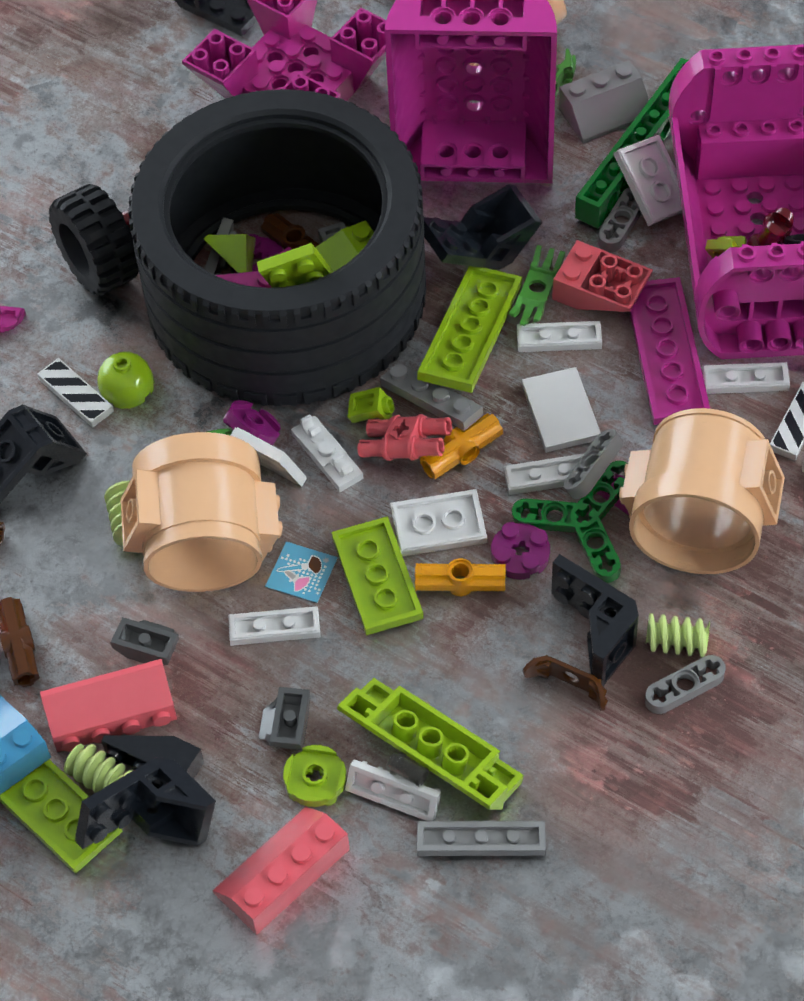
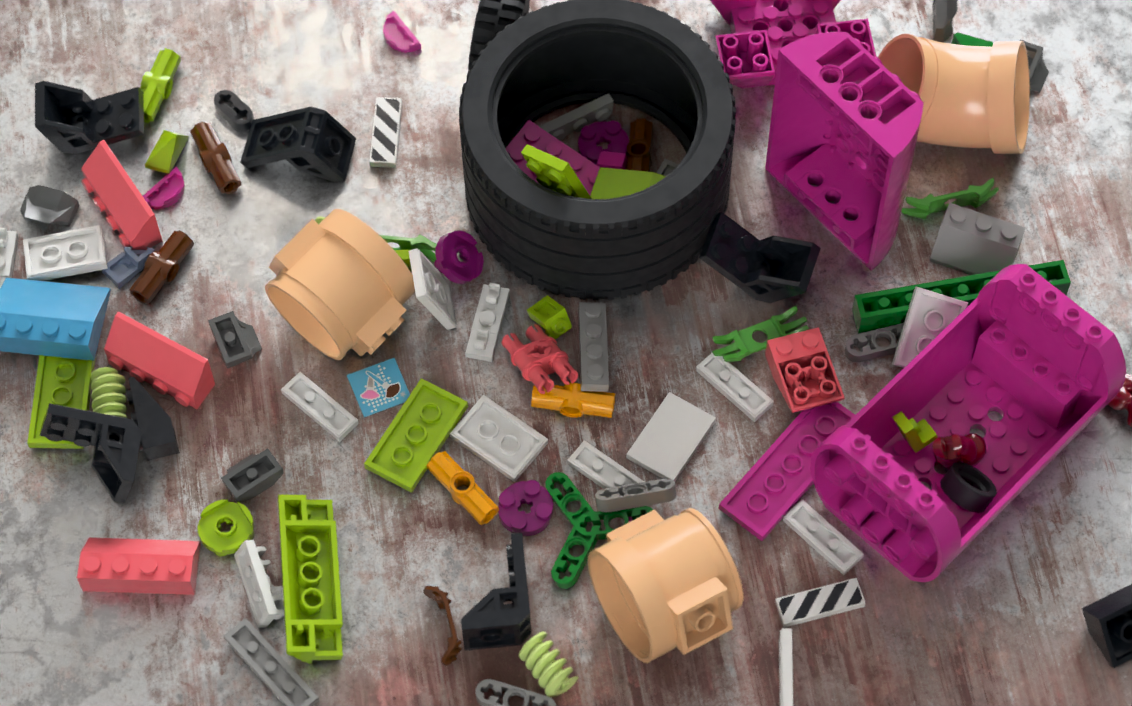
camera: 45 degrees right, 5 degrees up
lime cylinder [97,352,154,409] -> none
lime slope [204,234,256,273] -> none
clear smoke pin [386,752,429,787] -> none
lime plate [417,266,522,393] -> none

